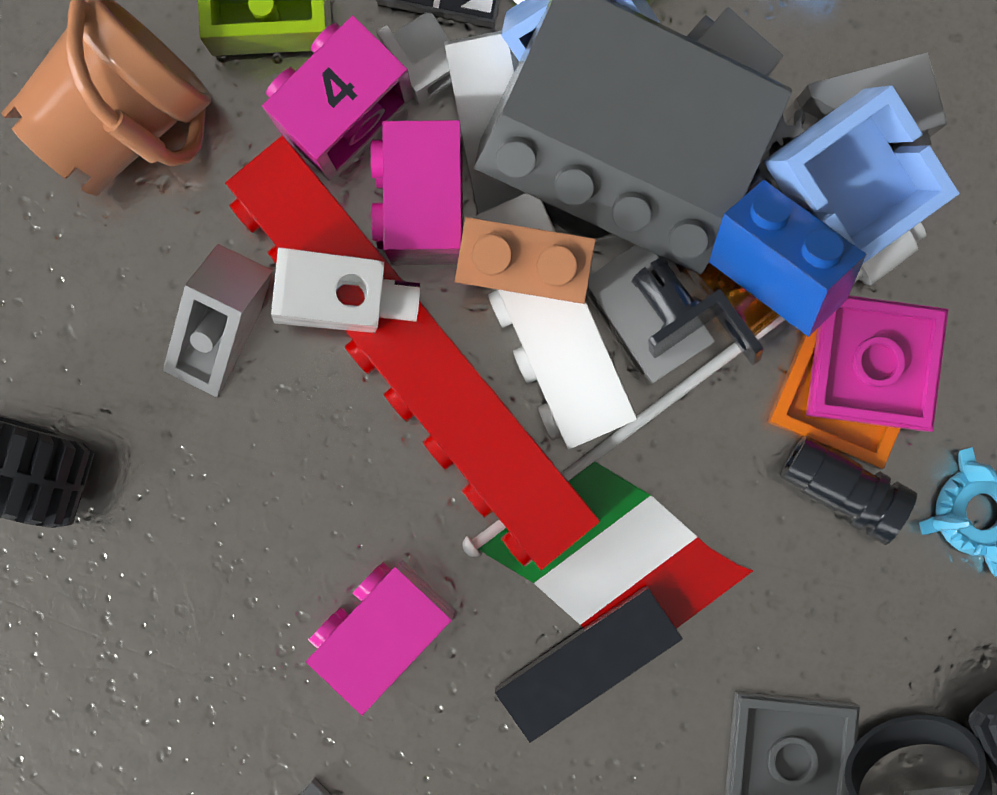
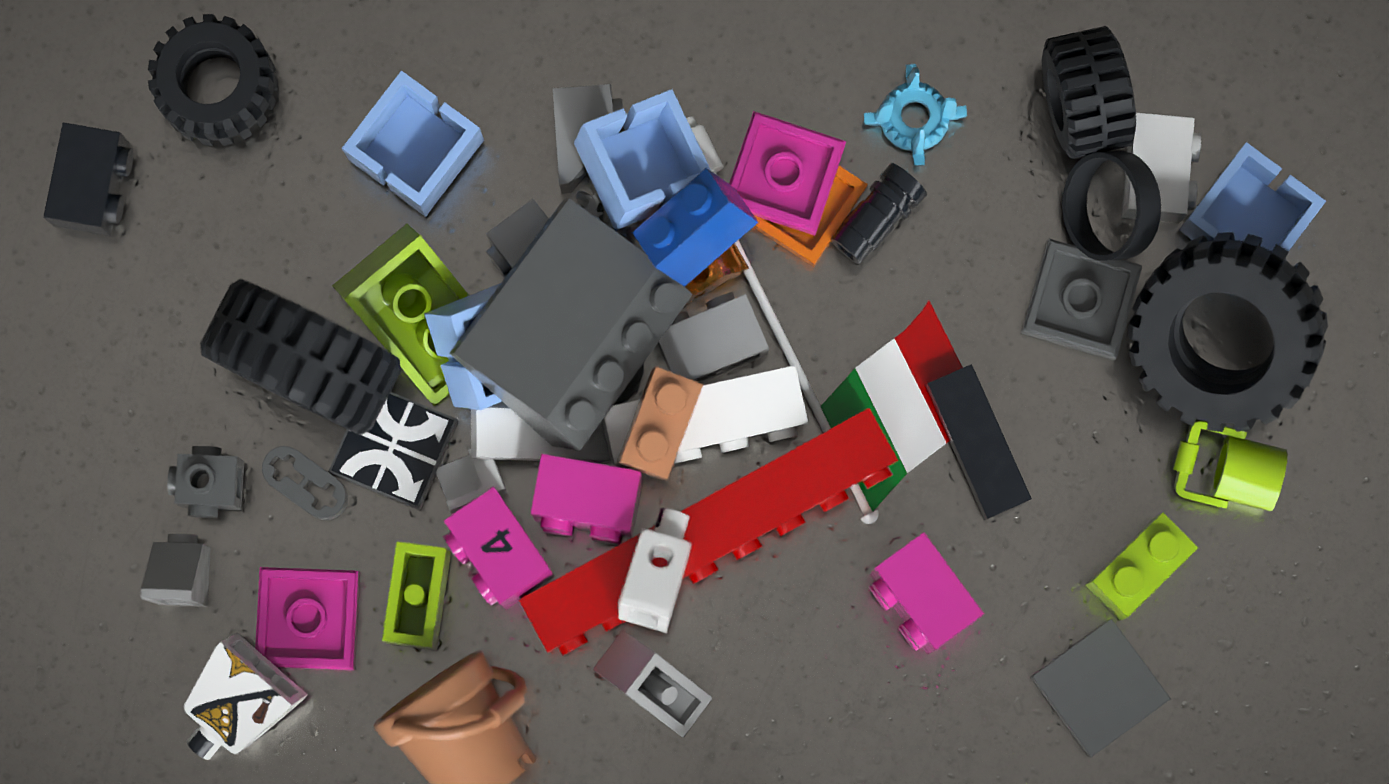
camera: 80 degrees left, 5 degrees down
black bracket [631,257,764,365] -> none

